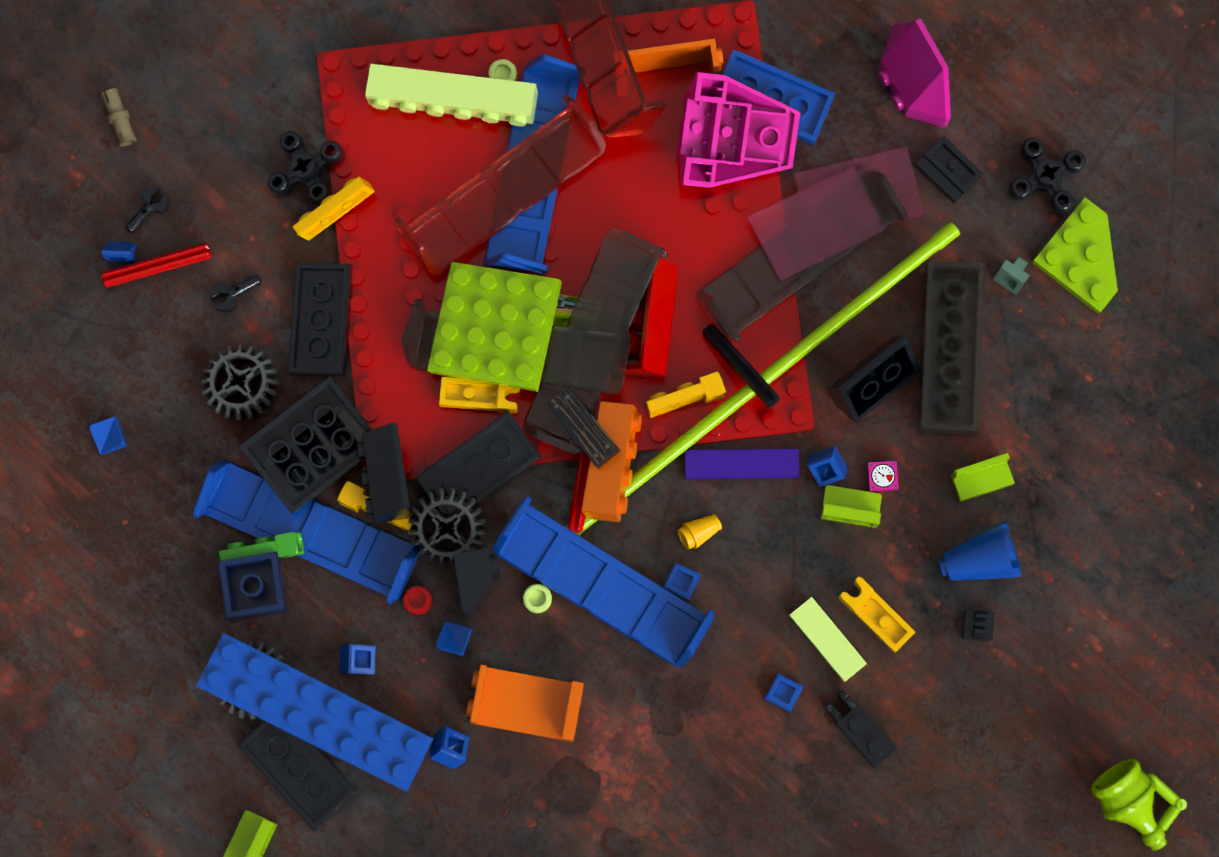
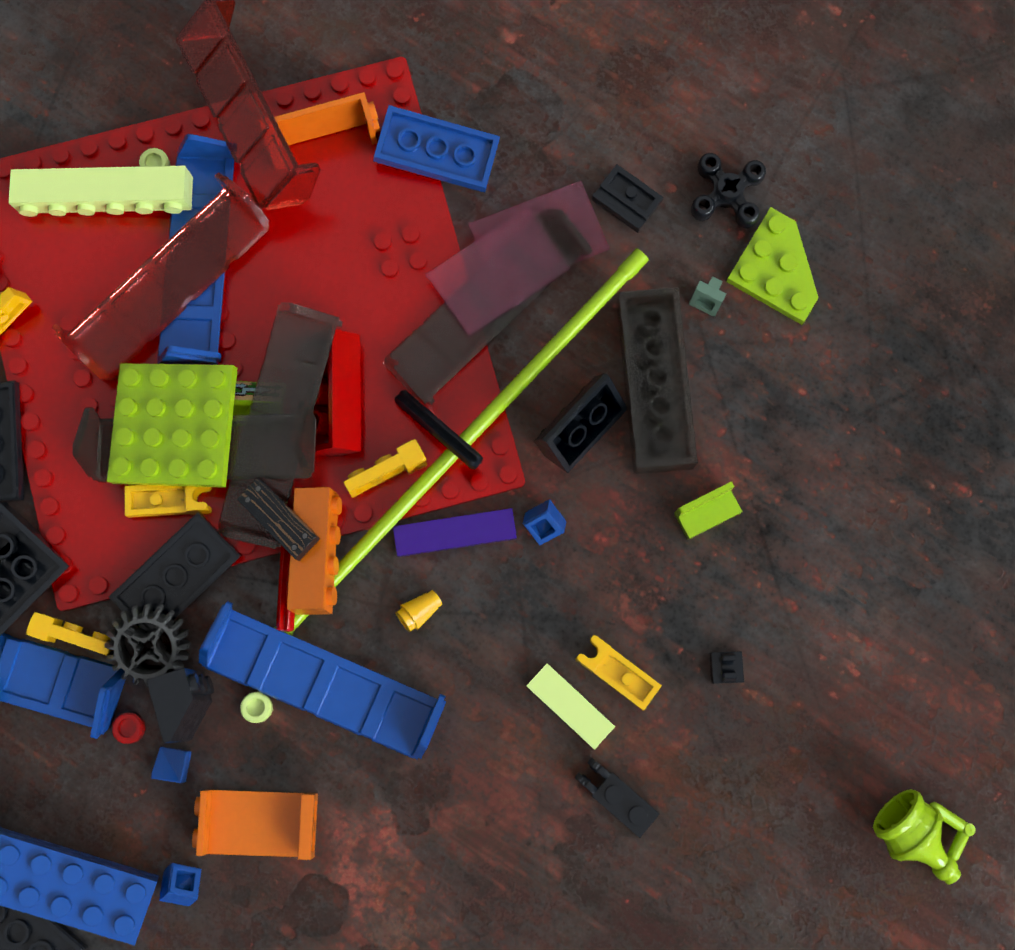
camera: 10 degrees left, 0 degrees up
blue slope [340,644,376,675] -> none
black slope [357,422,410,523] -> none
blue tile [663,562,701,601] -> none
dark pink wedge [677,72,800,188] -> none
blue tile [765,673,804,712] -> none
lime panel [820,485,882,528] -> none
tile [867,461,899,492] -> none
dark pink wedge [878,18,951,128] -> none
blue cone [939,521,1022,581] -> none

